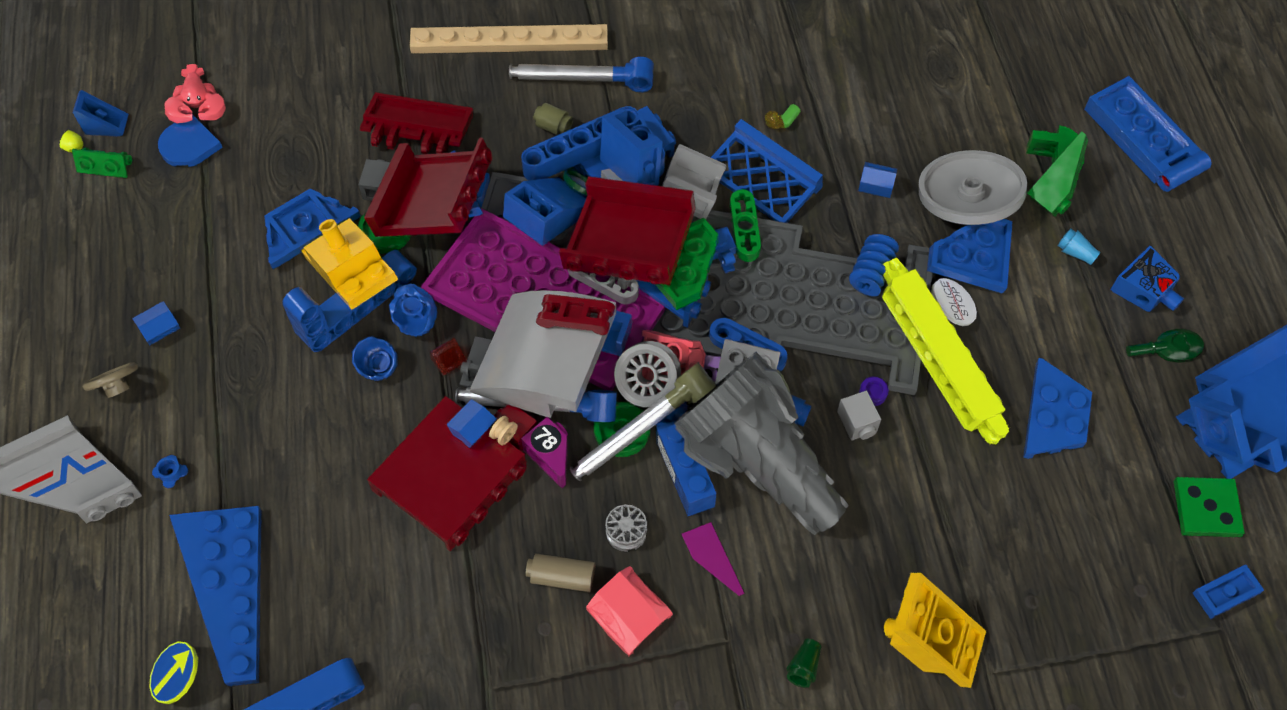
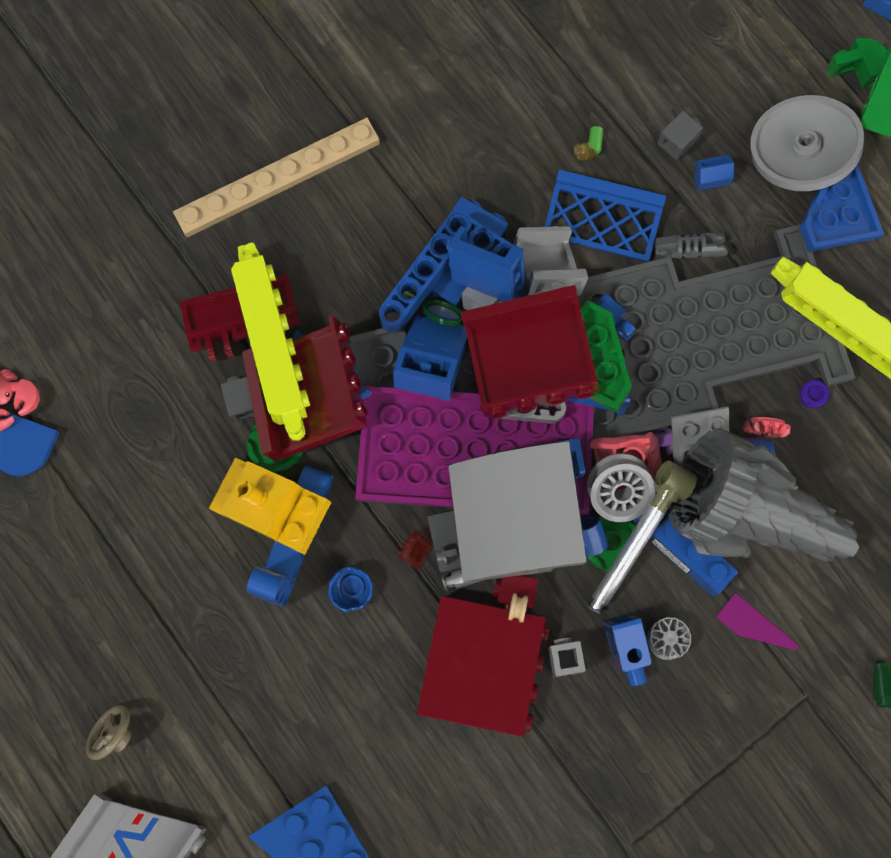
camera: 25 degrees left, 15 degrees up
blue piece [132,301,180,346] -> none
blue plate [152,455,188,488] -> none
blue wing [264,189,361,270] -> none
blue hair [389,284,437,337] -> none
blue piece [447,399,497,448] -> none
piece [509,57,654,92] -> none
magenta slope [521,417,568,488] -> none
dark tan brick [526,553,595,592] -> none
olive brick [533,103,573,135] -> none
dark red plate [536,294,615,335] -> none
coral slope [586,566,673,656] -> none
blue plate [709,318,787,371] -> none
green beam [730,189,761,262] -> none
light grey brick [837,390,881,441] -> none
blue piece [849,234,899,297] -> none
white piece [931,278,977,326] -> none
none -> neon yellow hinge [231,242,310,441]
none -> light grey brick [548,637,586,678]
none -> torso [602,614,652,686]
none -> dark grey hinge [655,232,728,259]
none -> dark grey brick [657,111,703,161]
none -> coral gear [743,417,791,438]

